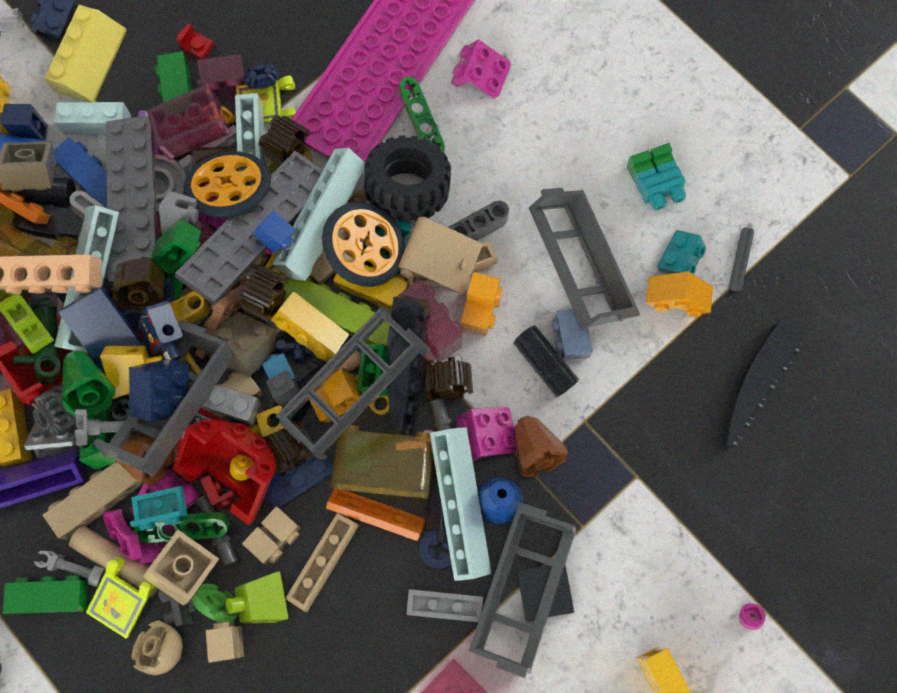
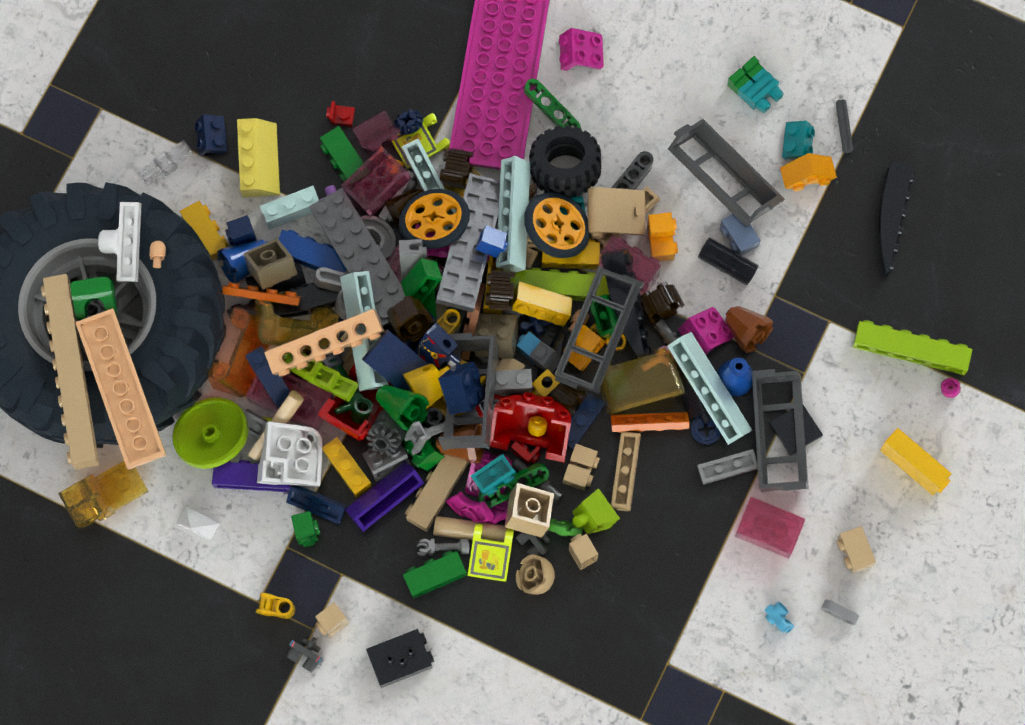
camera: 20 degrees left, 0 degrees up
none -> lime brick [852,320,973,375]

